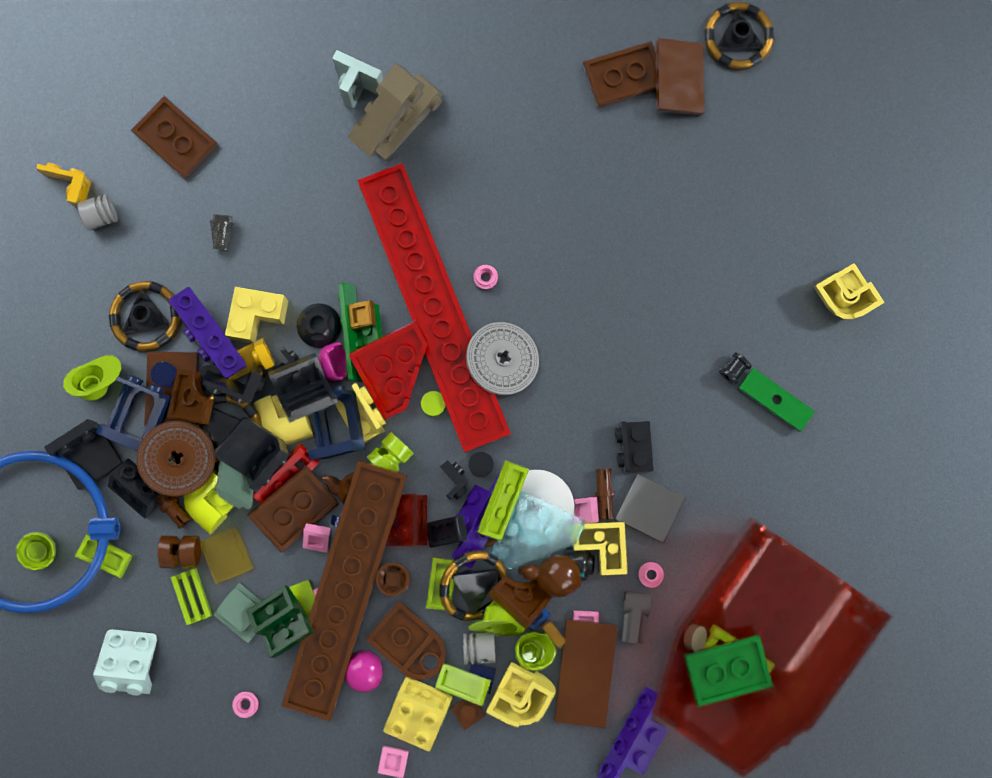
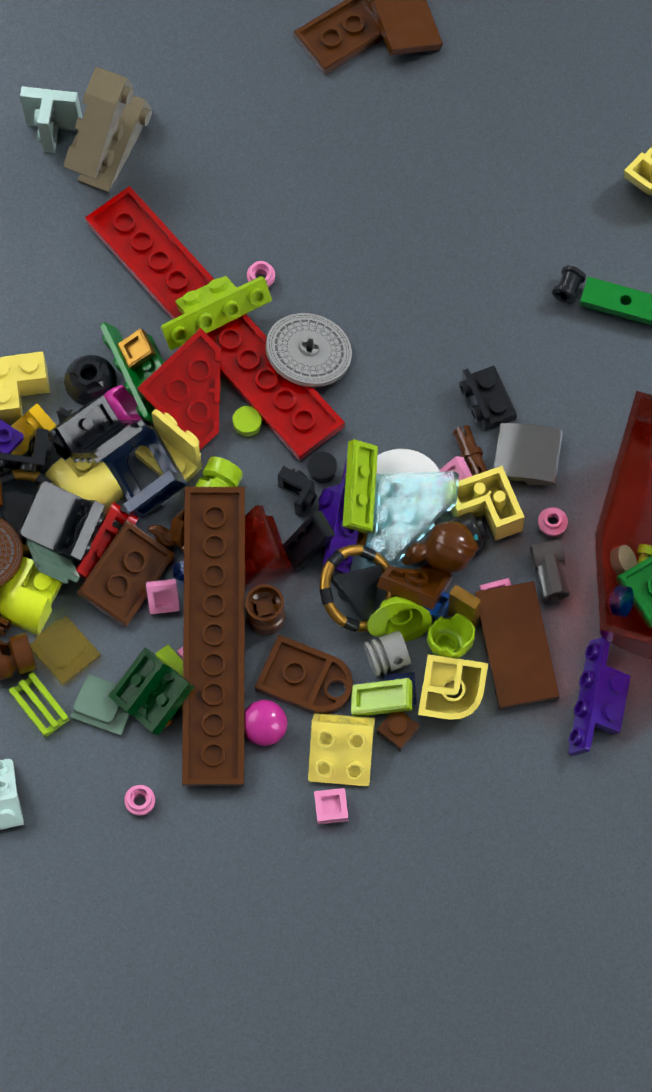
camera: 15 degrees left, 15 degrees down
lime tile [426,557,456,611] -> none
none -> lime bracket [160,276,272,350]
none -> clear blue tile [609,585,634,617]

